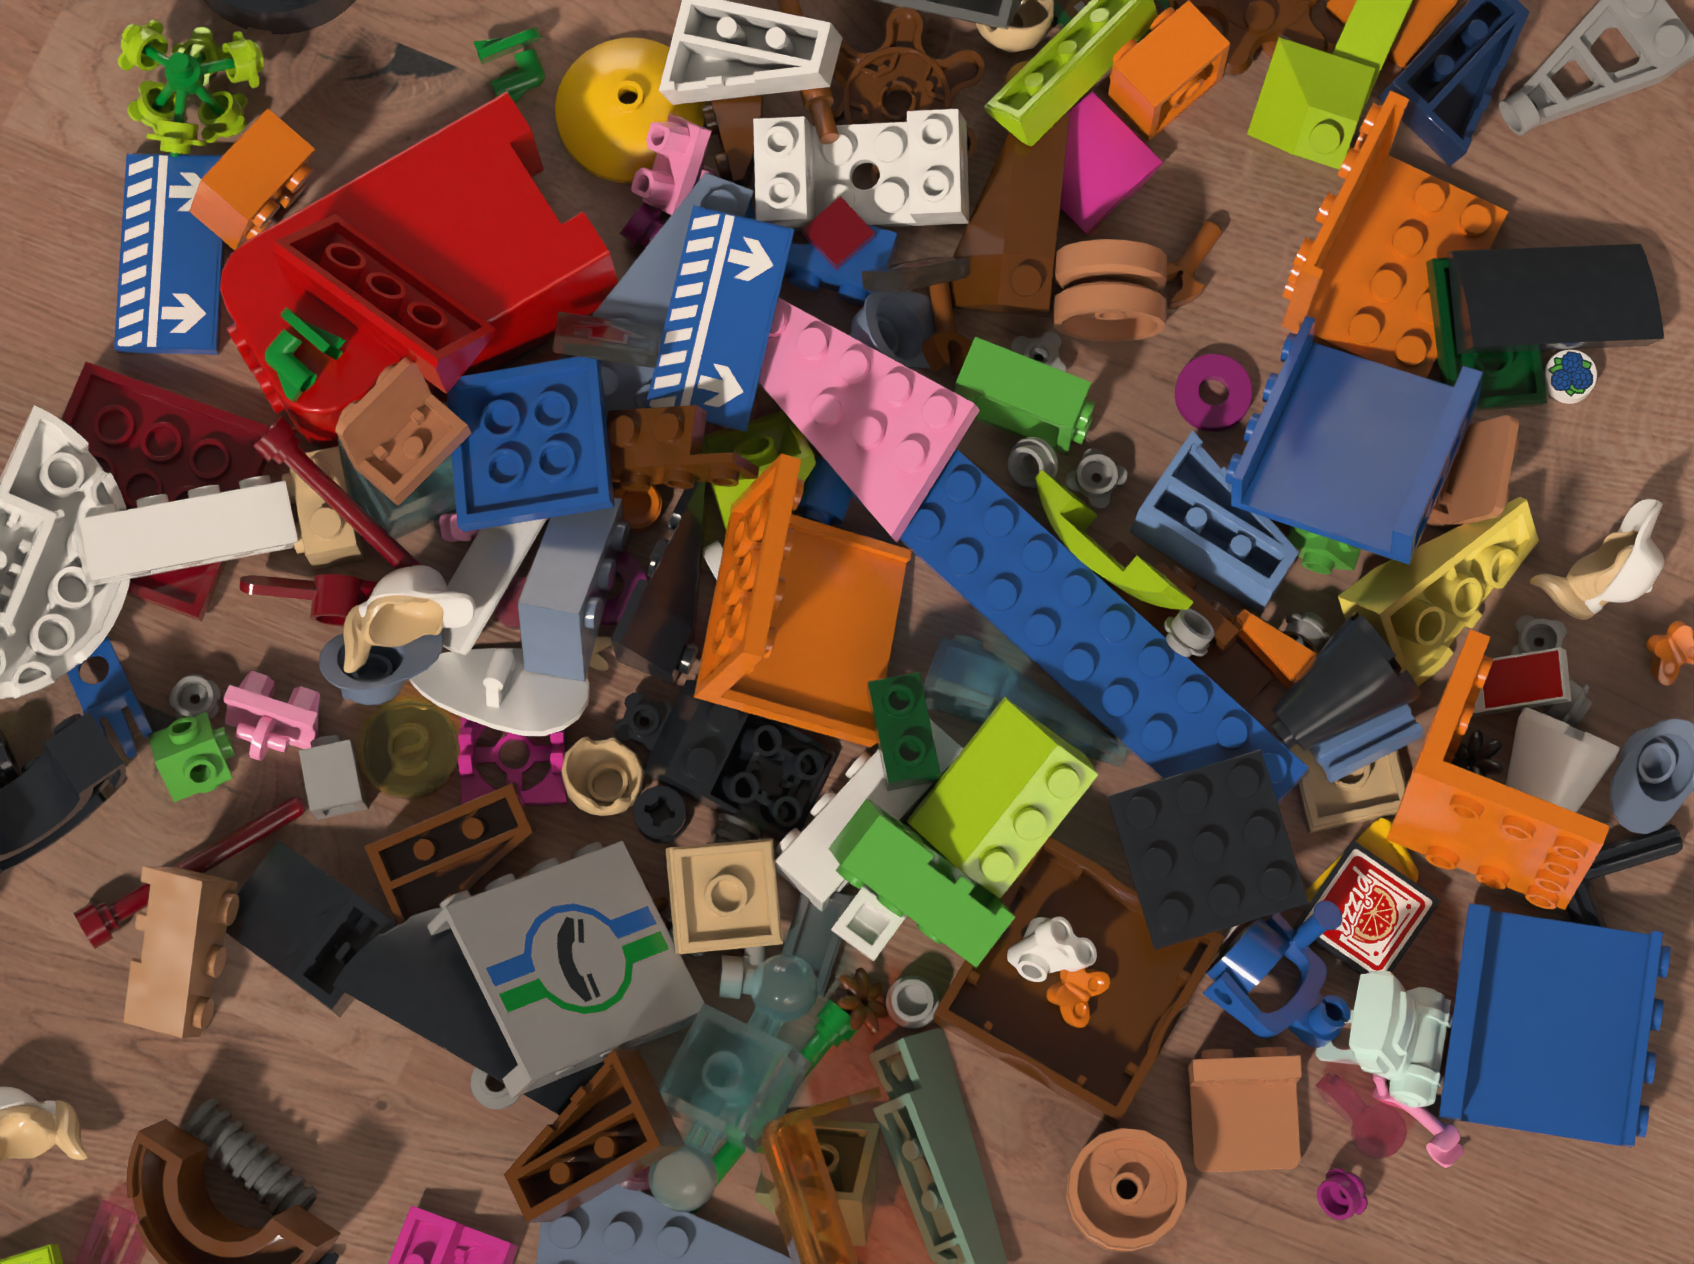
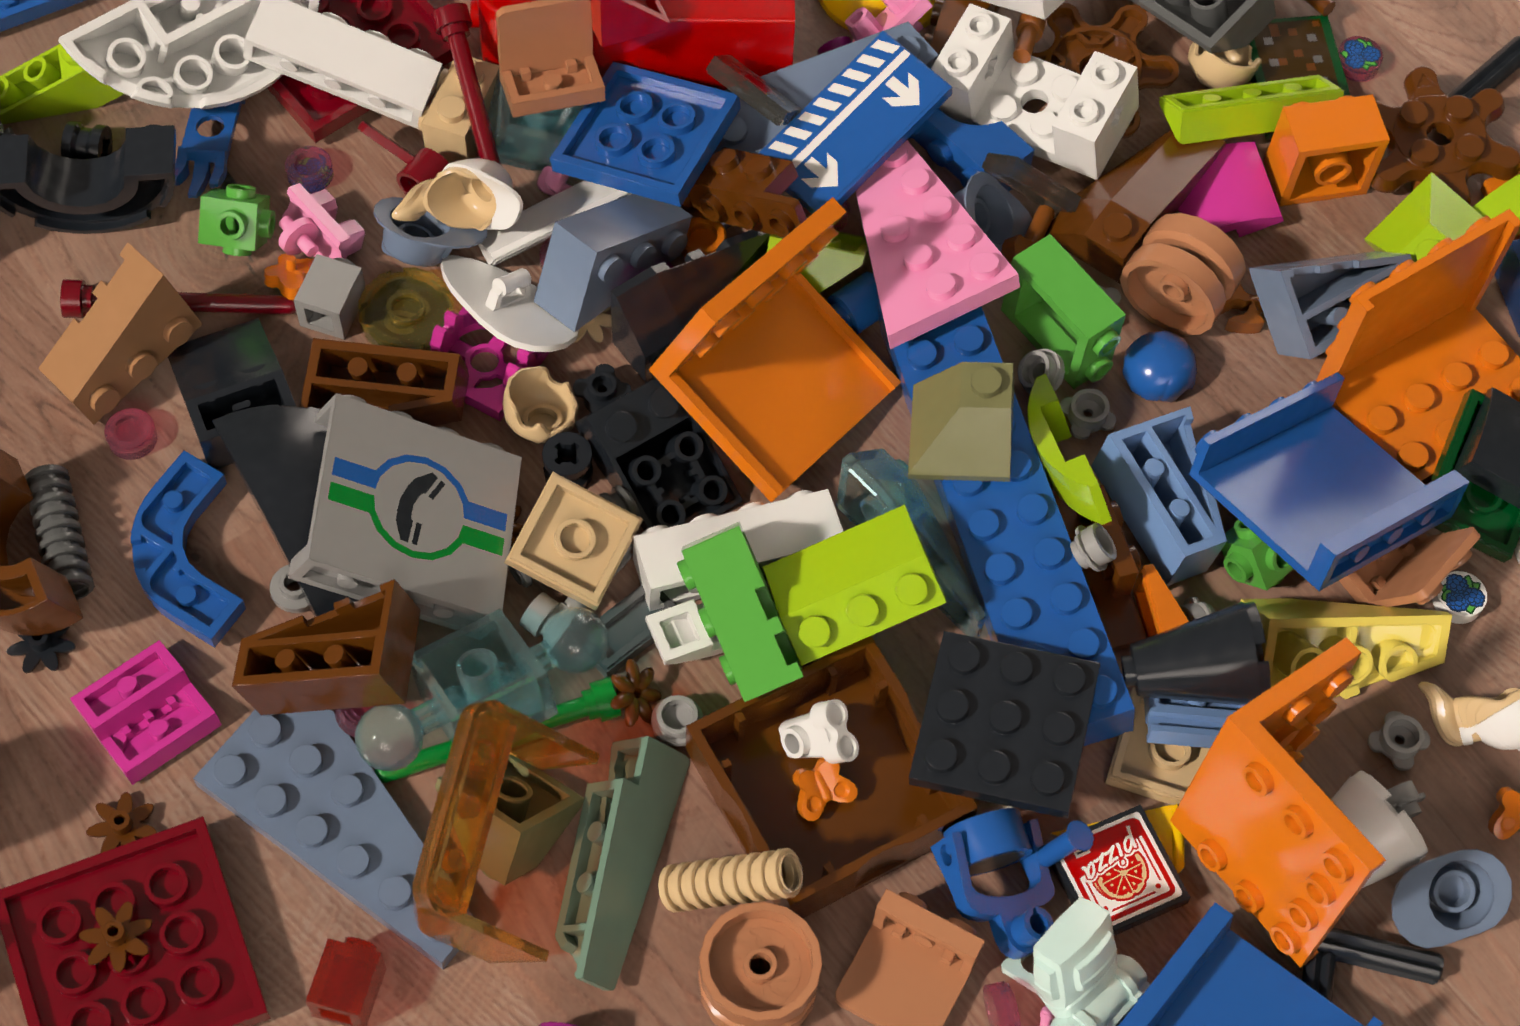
camera: 25 degrees right, 15 degrees down
light grey plate [169,674,221,719] -> none
dark red tile [802,196,875,271] -> none
dark green piece [867,672,941,791] -> none
magenta piece [1175,354,1252,432] -> none
red tile [1472,647,1572,717] -> none
none -> clear pink tile [104,408,158,460]
none -> blue plate [130,450,246,648]
none -> orange piece [264,253,314,301]
none -> clear pink tile [285,146,334,193]
none -> tan piece [658,848,803,913]
none -> olive slope [908,362,1014,482]
none -> blue hair [1123,331,1197,402]
none -> sand blue wedge [1248,251,1412,360]
none -> tile [1432,571,1487,624]

